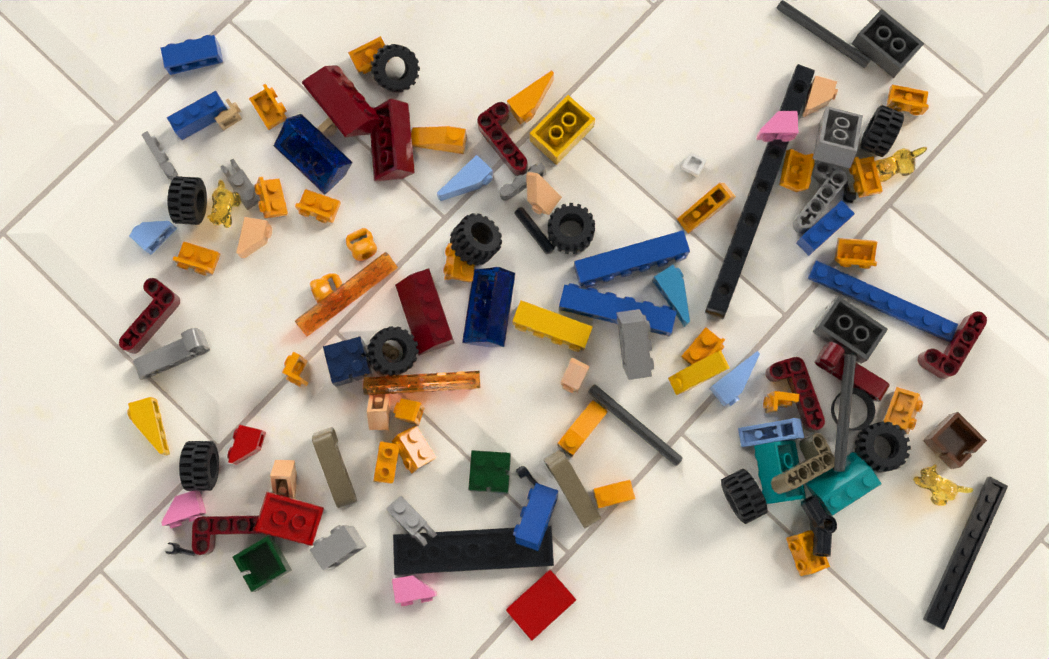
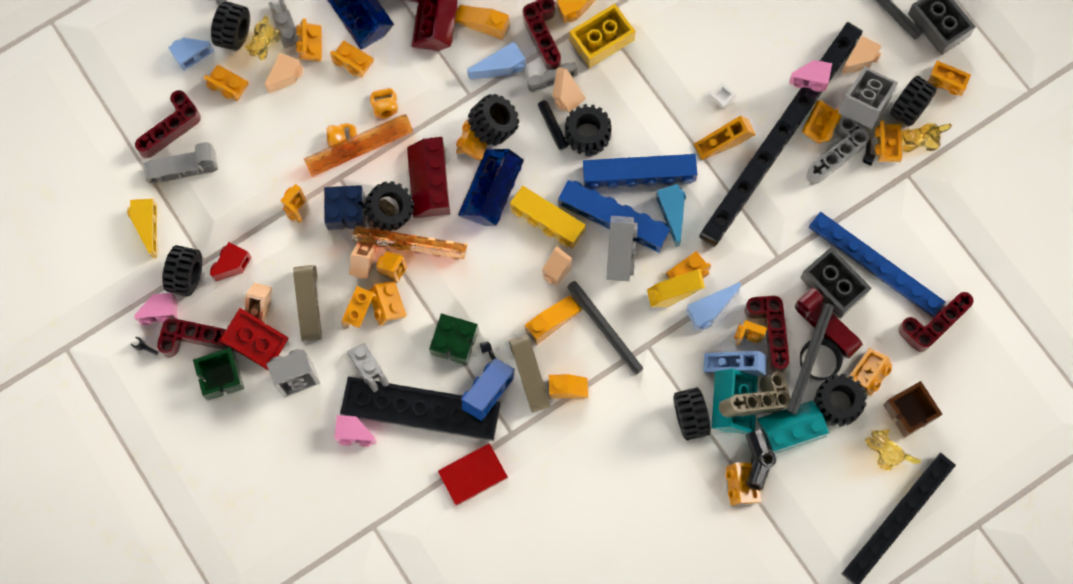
camera: 15 degrees right, 5 degrees down
blue brick [796,200,855,256] -> none
light orange bracket [834,238,877,269] -> none

